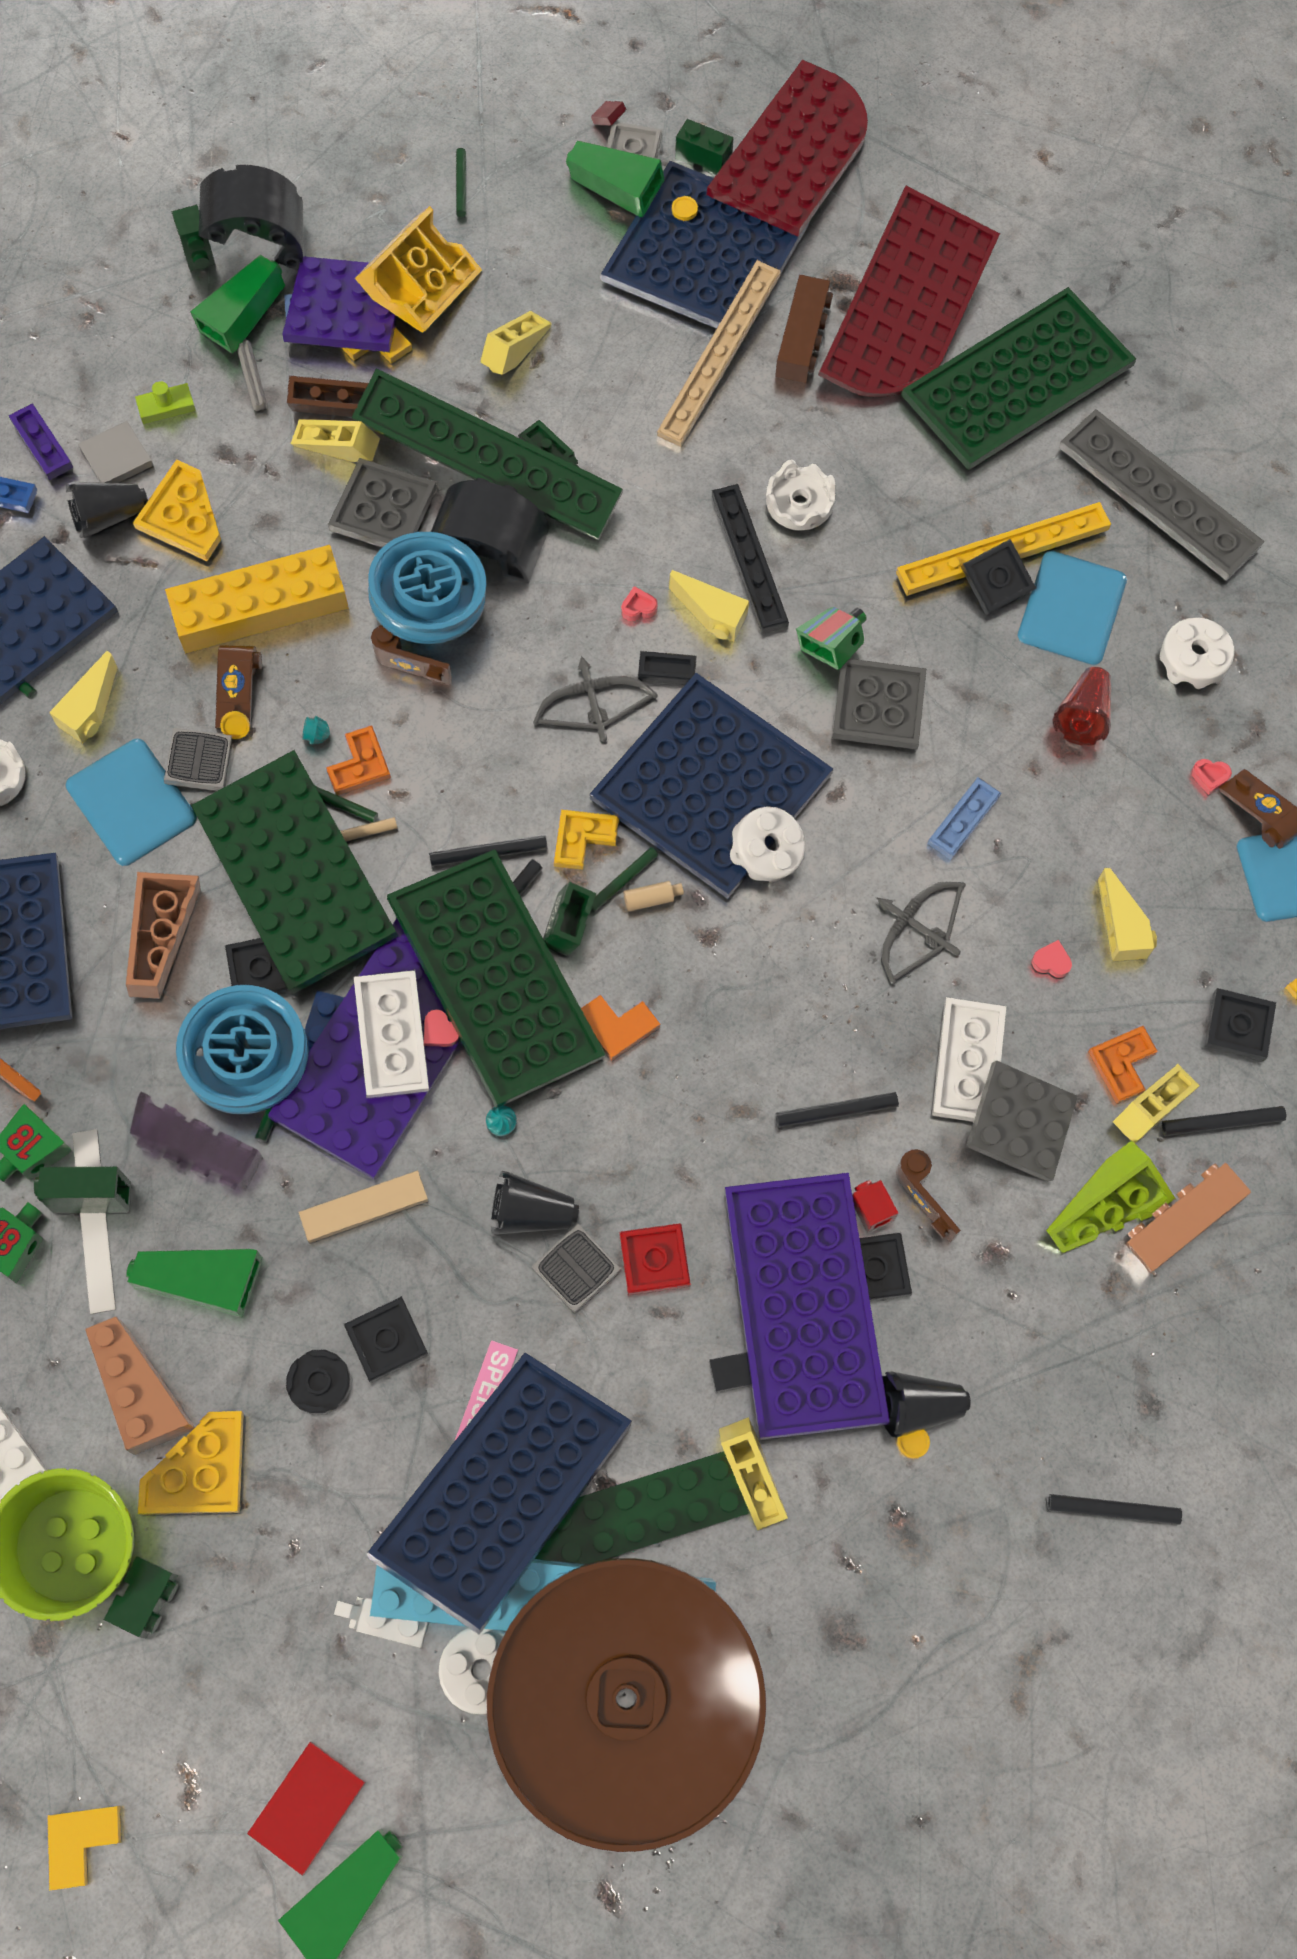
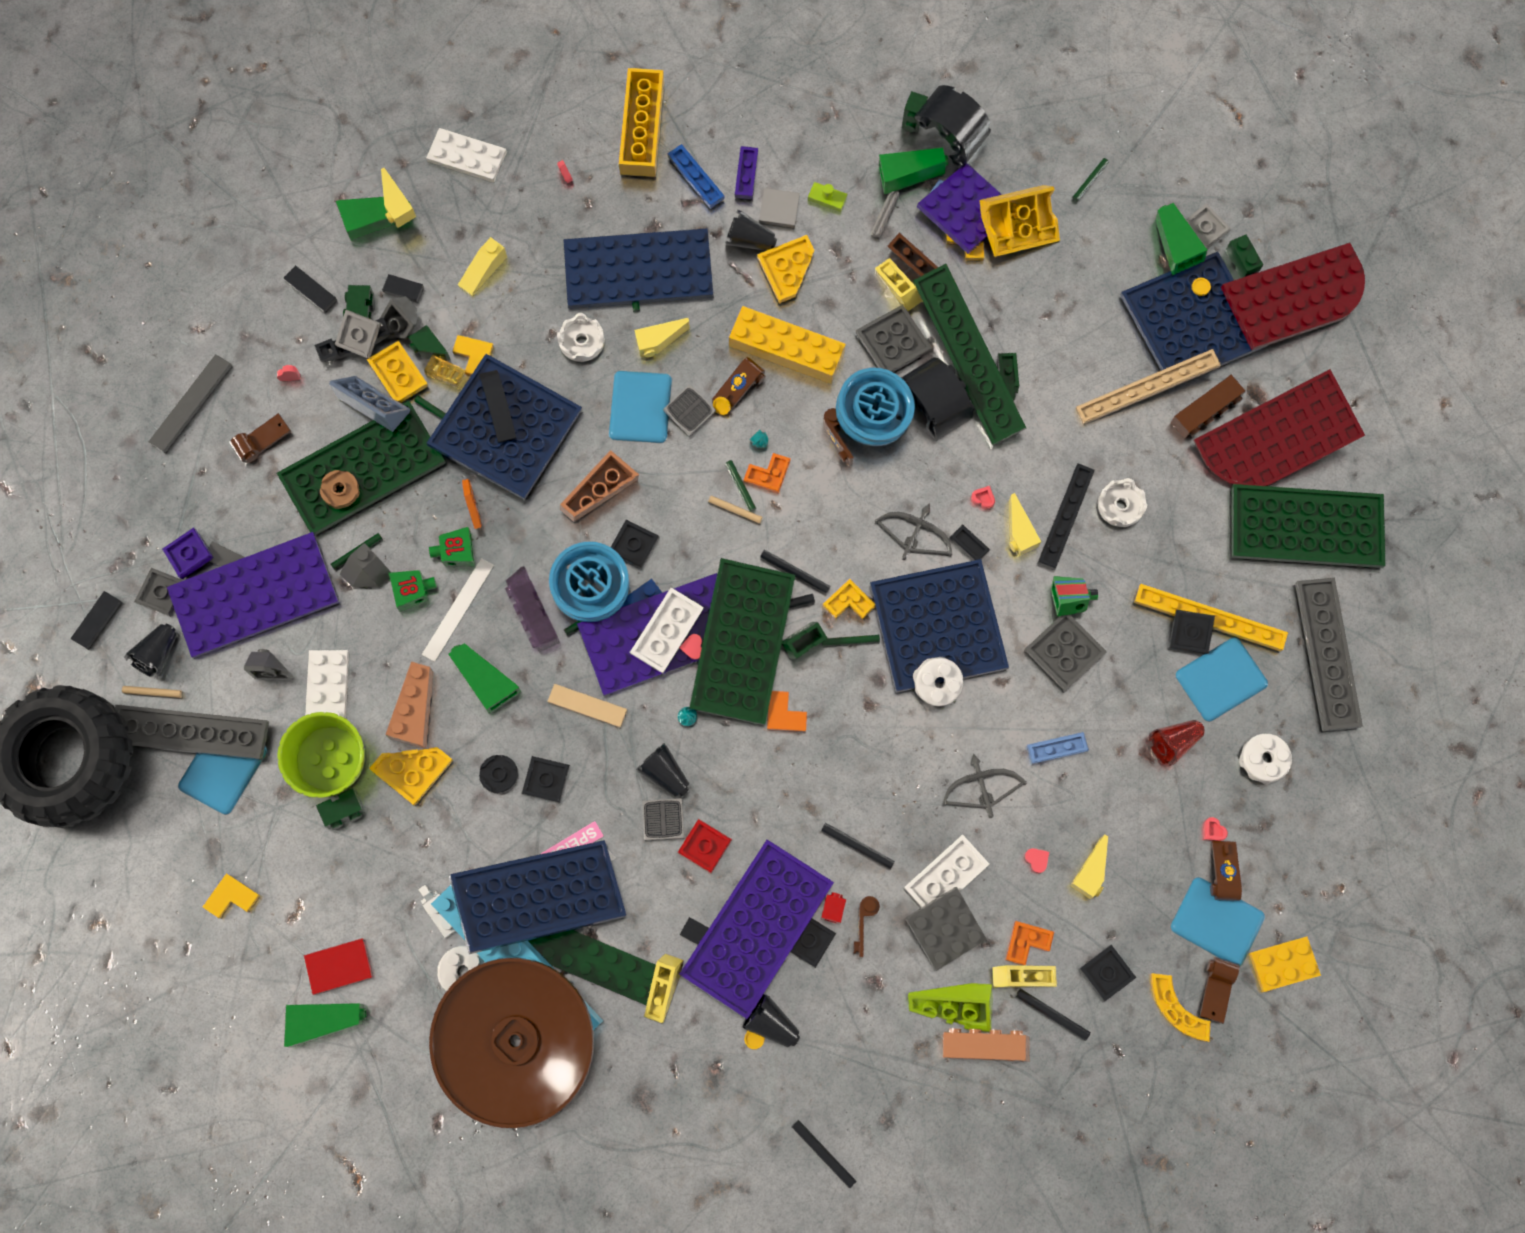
camera: 40 degrees right, 5 degrees up
dark green brick [34,1166,131,1213] -> none
dark green plate [191,750,398,995] -> none
light yellow slope [480,311,552,375] -> none
dark red tile [591,101,627,126] -> none
tan cylinder [623,881,684,912] -> none

